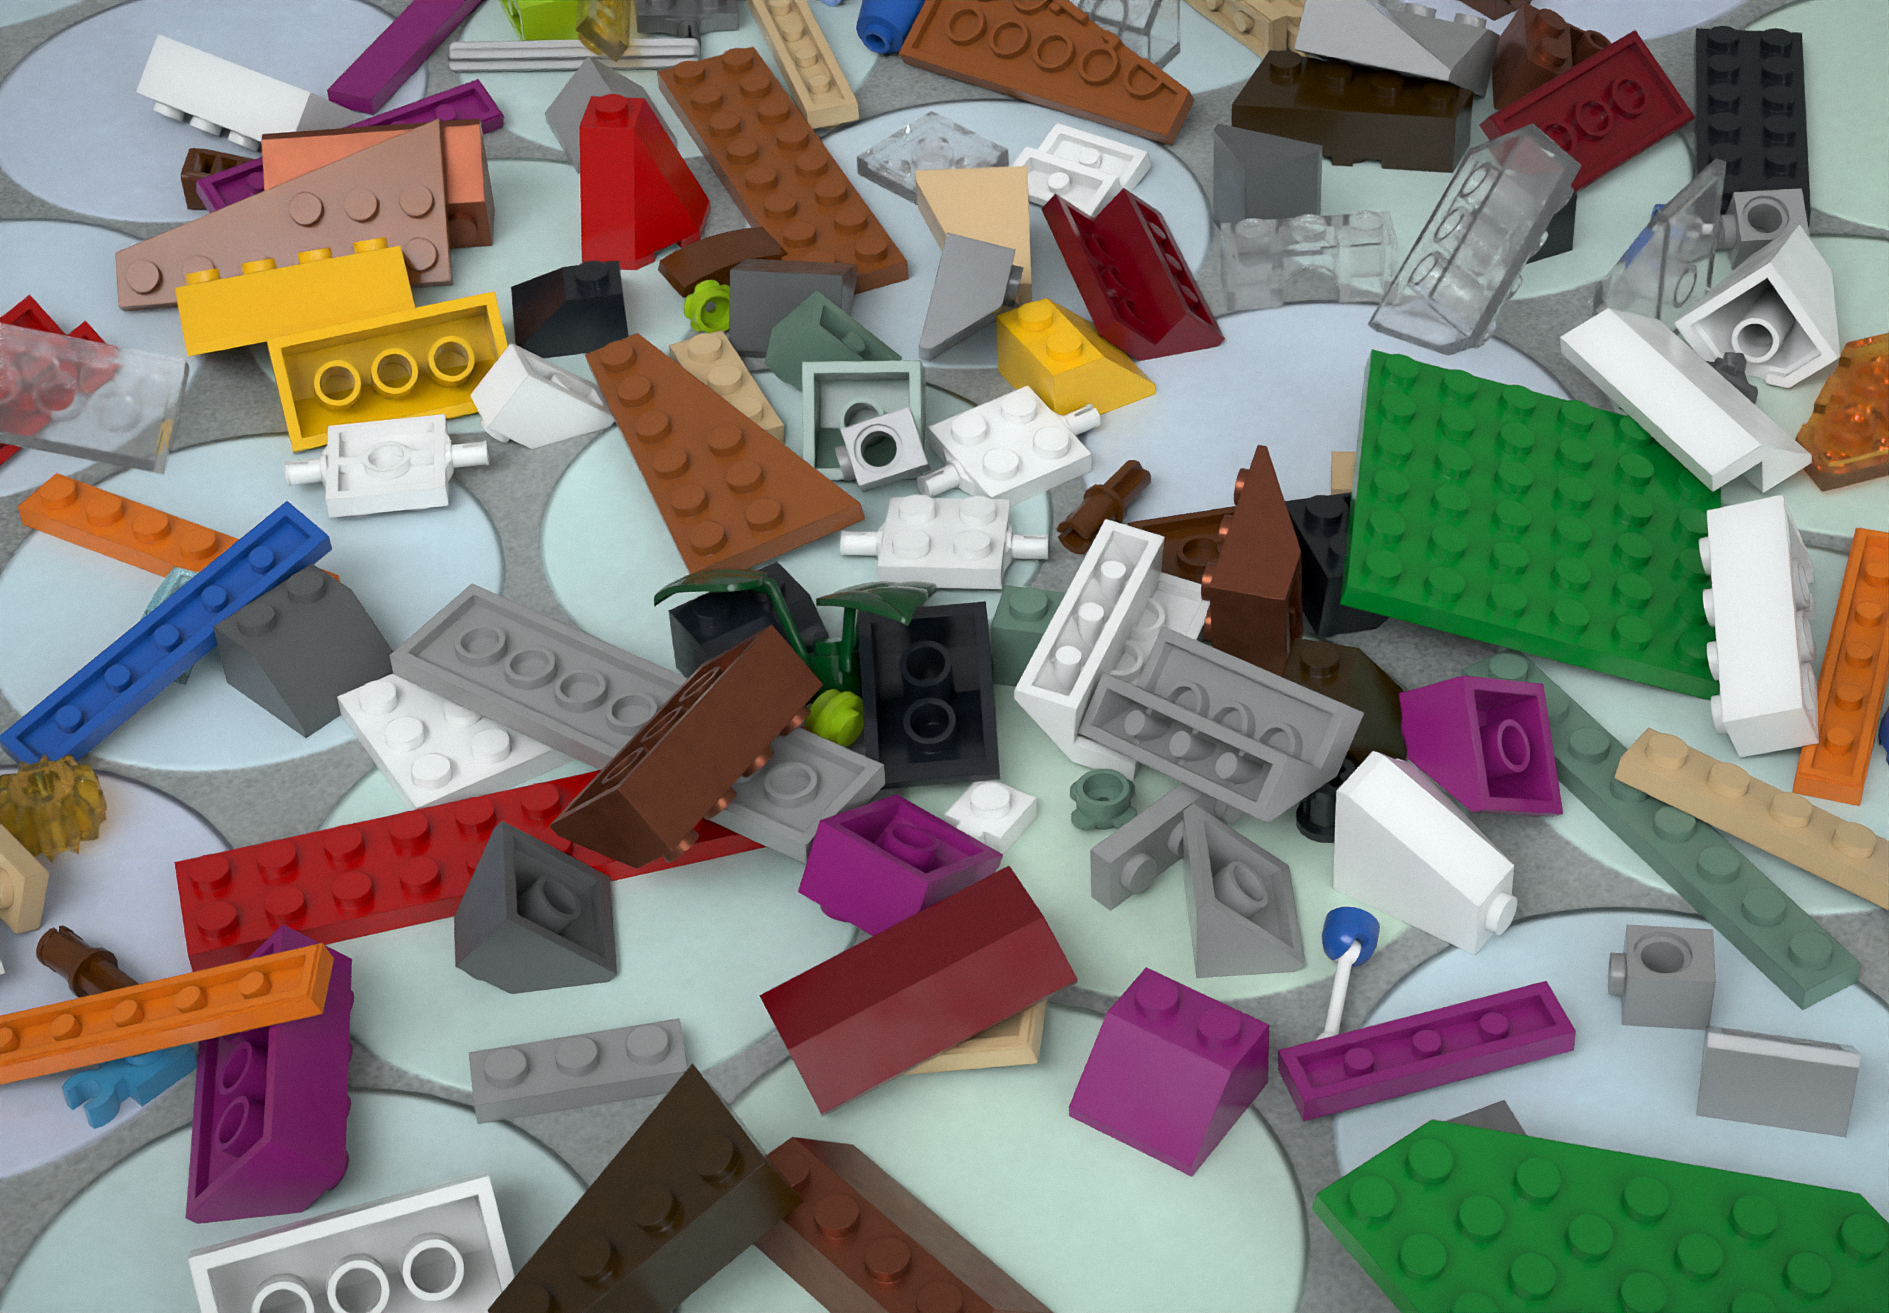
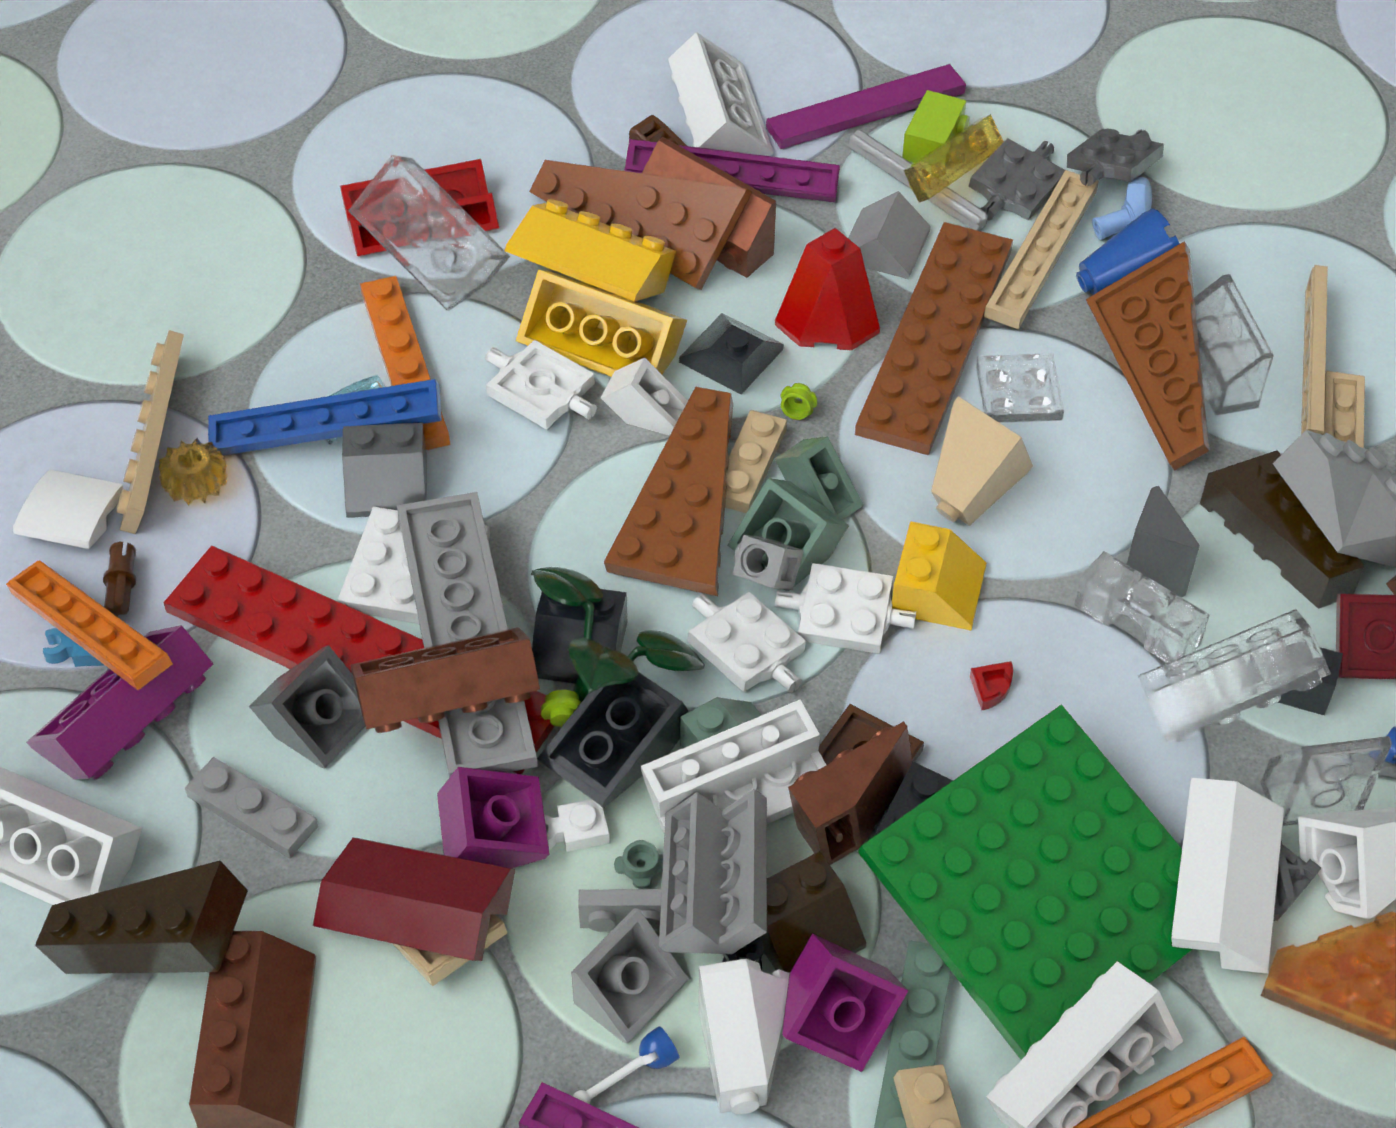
camera: 40 degrees right, 10 degrees up
reddish brown slope [658,227,788,298] -> none
dark grey slope [729,259,858,358] -> none
slope [919,232,1024,361] -> none
white slope [1012,122,1151,218] -> none
dark red slope [1041,188,1225,361] -> none
reddish brown axle [1057,460,1151,554] -> none
magenta slope [1069,967,1269,1177] -> none
none -> red tile [970,661,1013,711]

